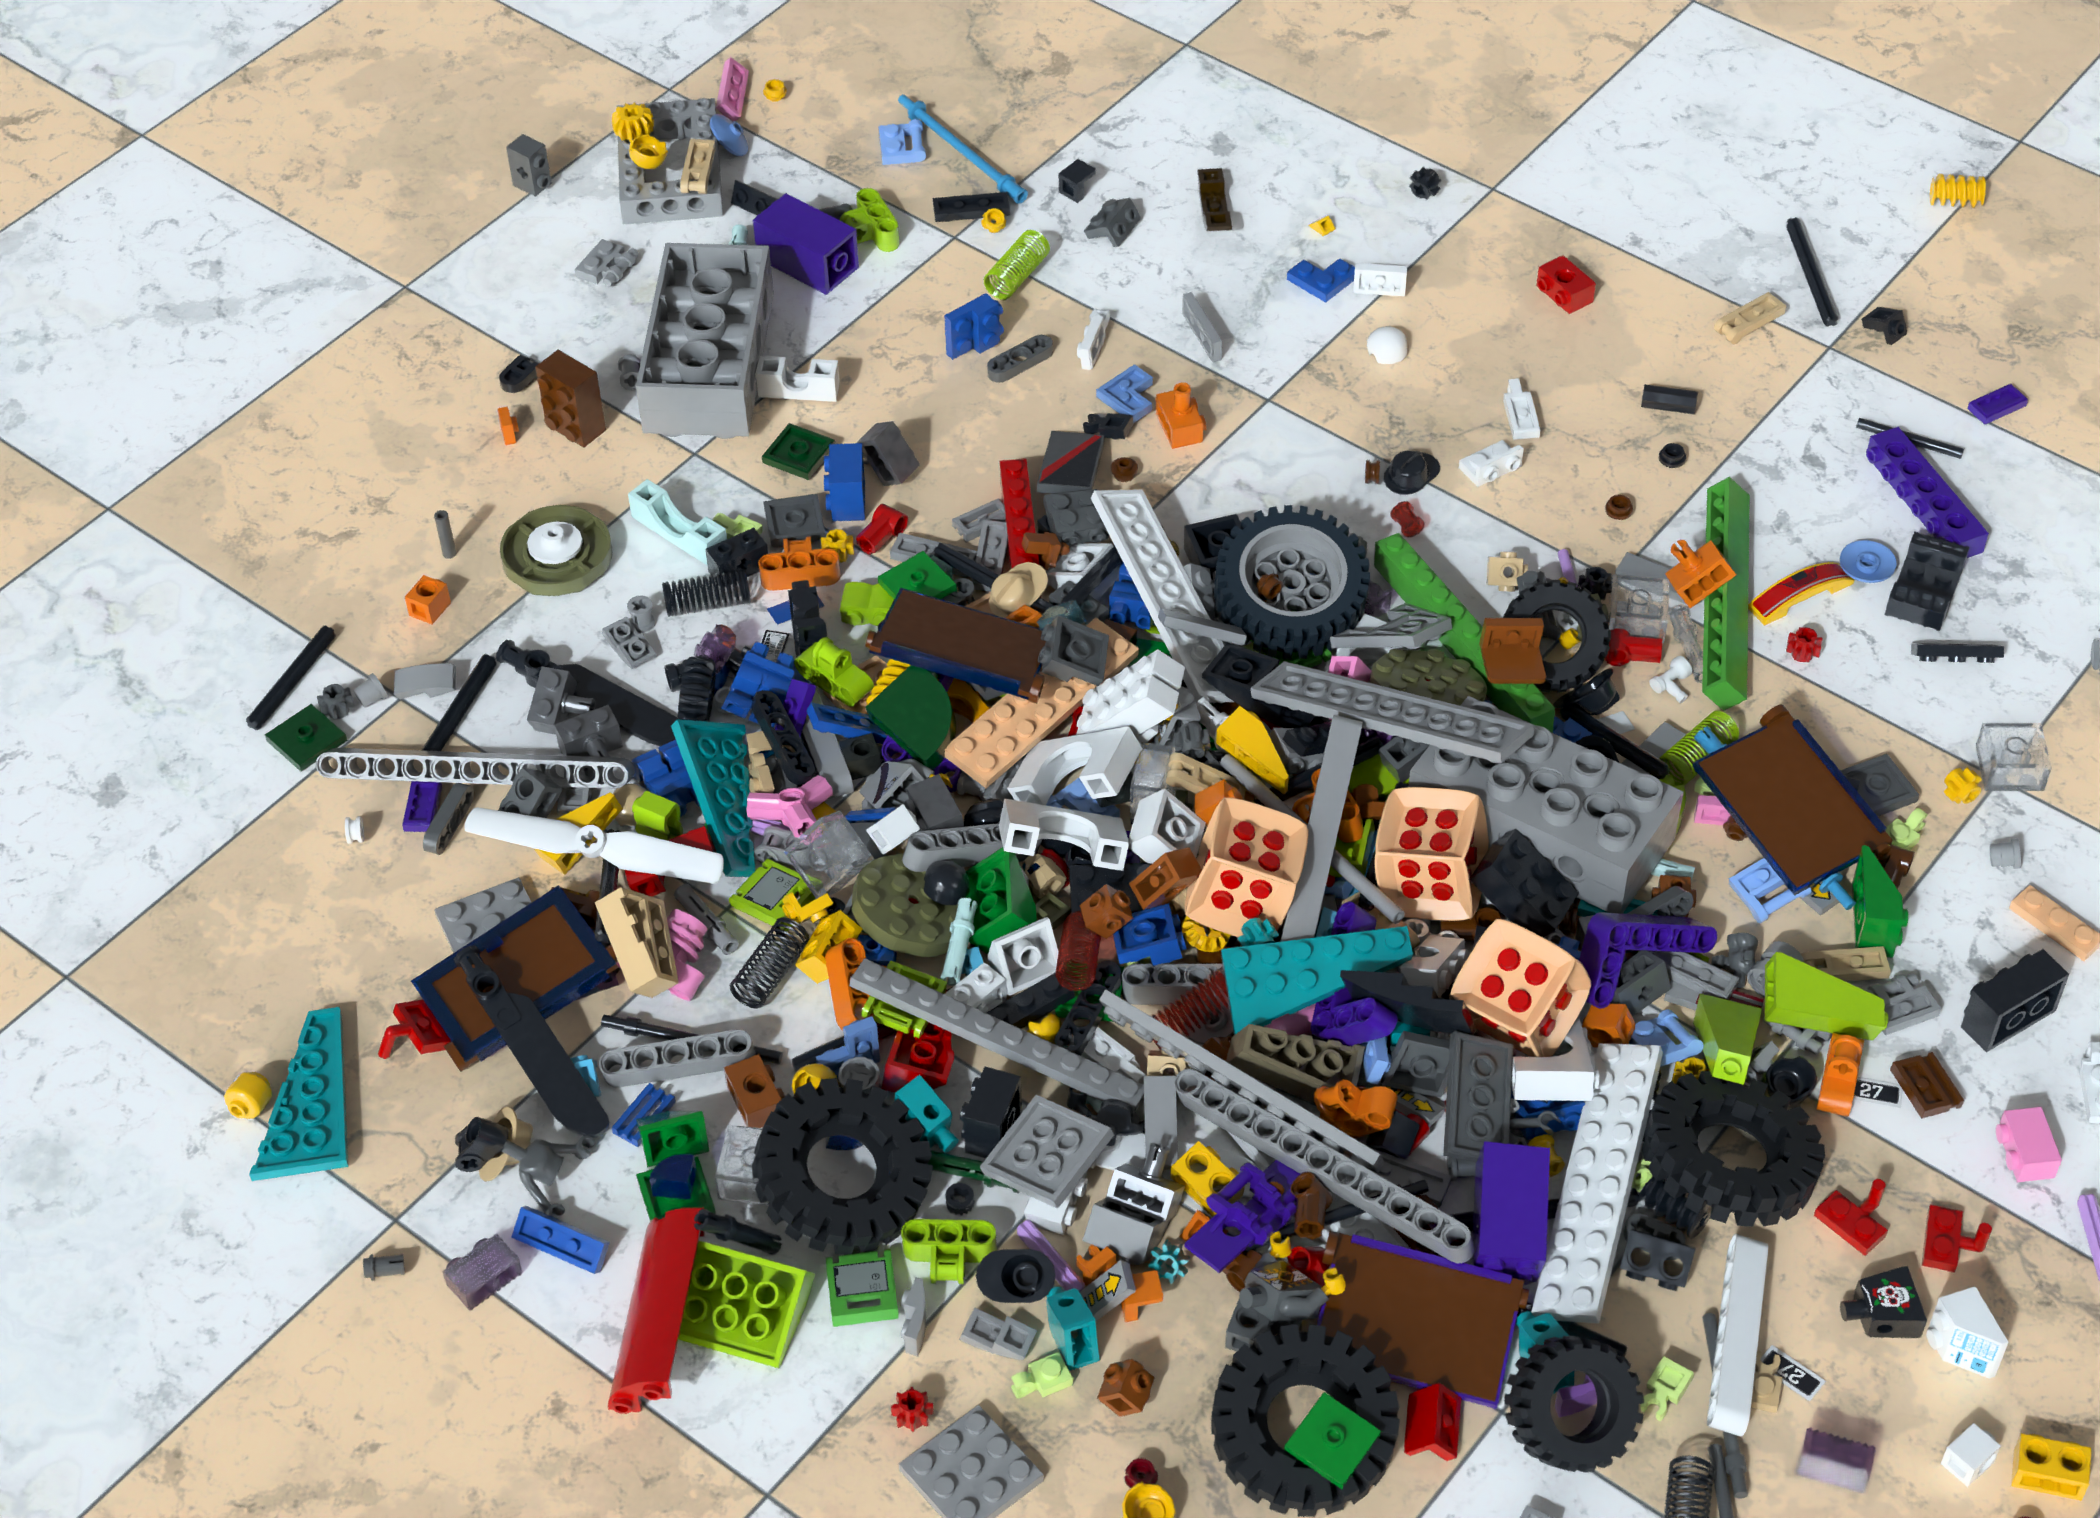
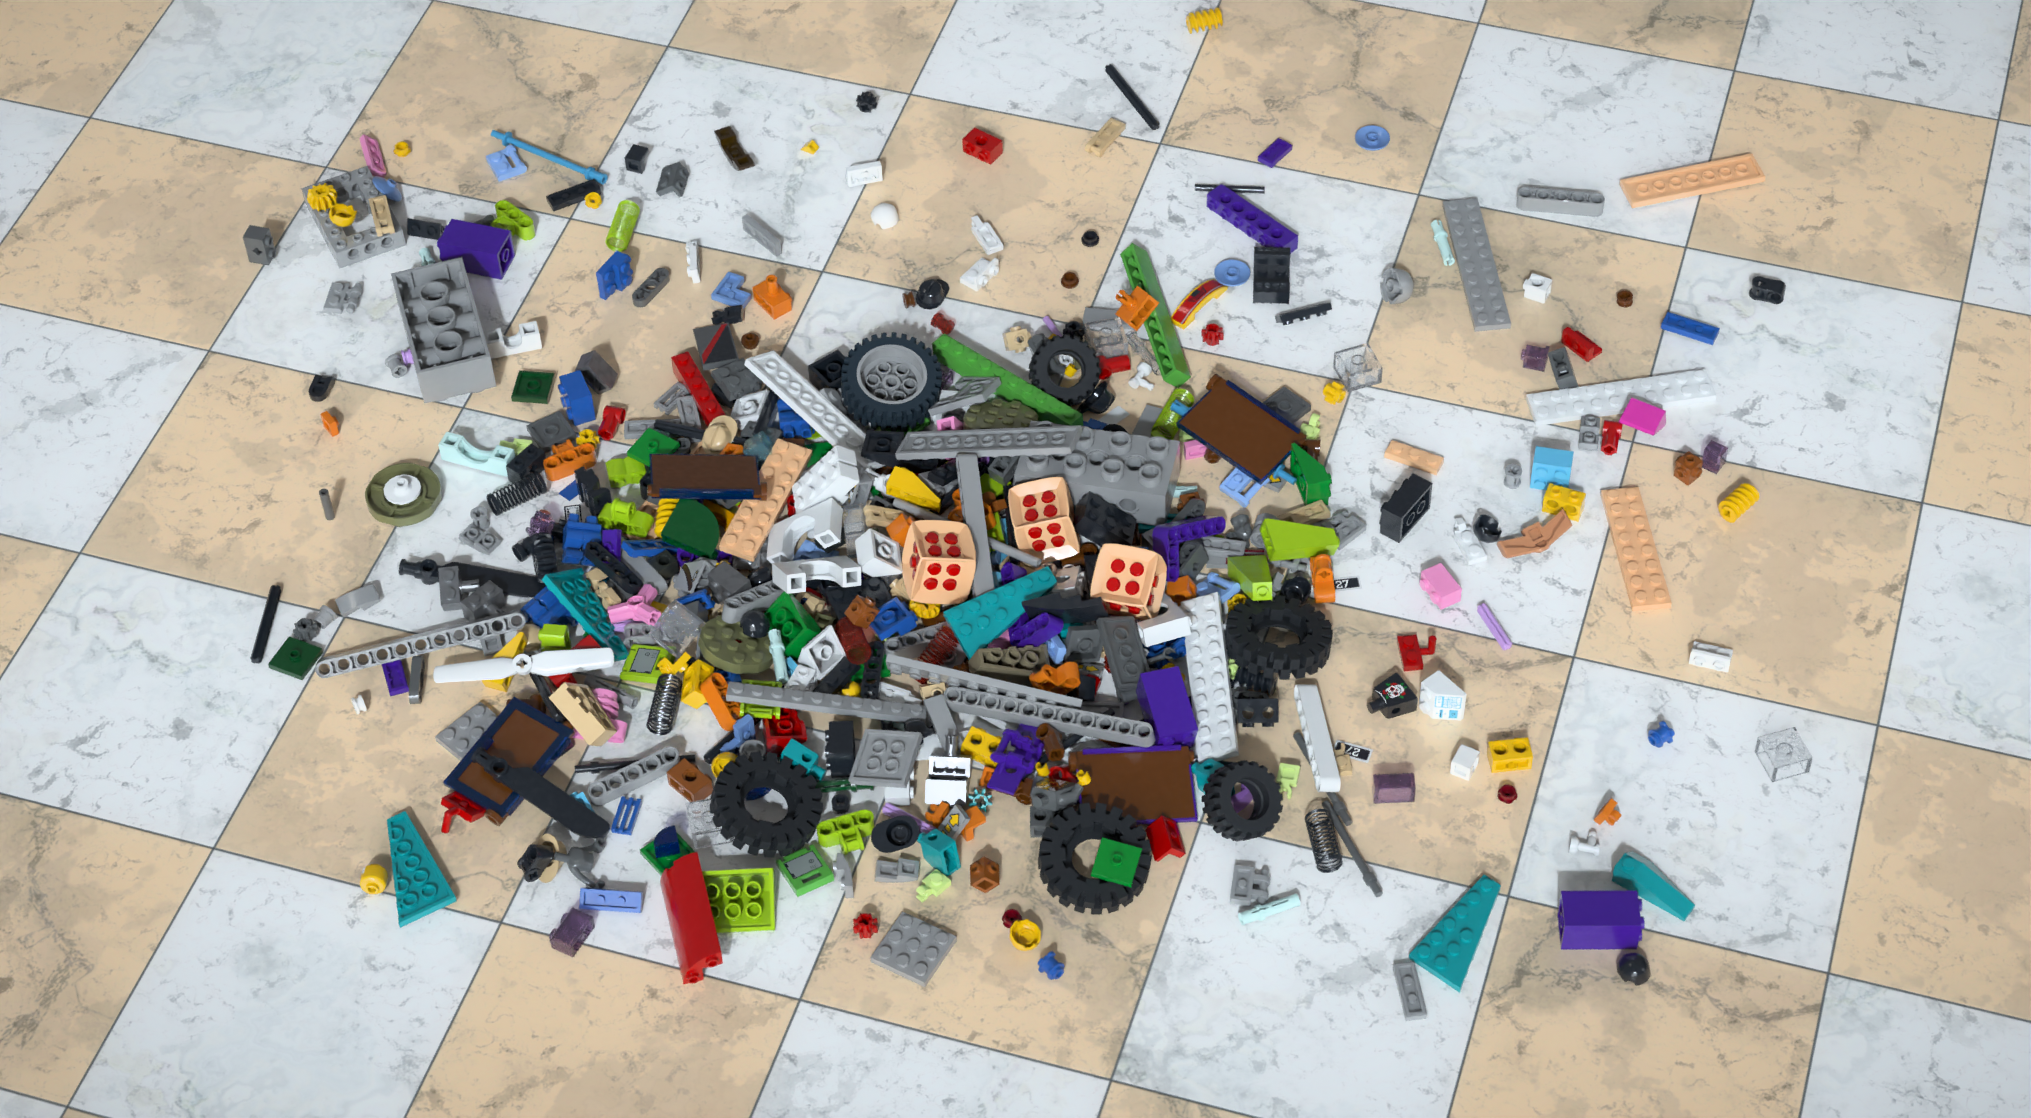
camera: 20 degrees left, 0 degrees up
dark grey pin [363,1254,405,1281] -> none
orange brick [405,575,451,625] -> none
black axle [421,654,497,751] -> none
dark grey brick [498,768,563,818] -> none
reddish brown brick [536,349,606,448] -> none
green slope [636,1111,710,1168] -> none
black pin [694,1209,782,1255] -> none
white brick [866,804,920,854] -> none
dark orange piece [1022,532,1070,570] -> none
dark grey plate [1038,615,1109,686] -> none
dark orange brick [1129,847,1202,910] -> none
light grey tile [1158,608,1247,646] -> none
dark grey gear [1174,723,1210,759] -> none
teal gear [1238,918,1279,946] -> none
reddish brown plate [1257,573,1283,600] -> none
blue plate [1287,258,1355,303] -> none
dark orange bracket [1479,618,1546,684] -> none
black axle [1560,704,1670,780] -> none
black axle [1641,384,1698,415] -> none
red plate [1814,1179,1888,1256] -> none
black bracket [1861,307,1907,345] -> none
reddish brown plate [1890,1052,1965,1119] -> none
light grey piece [1990,838,2021,869] -> none

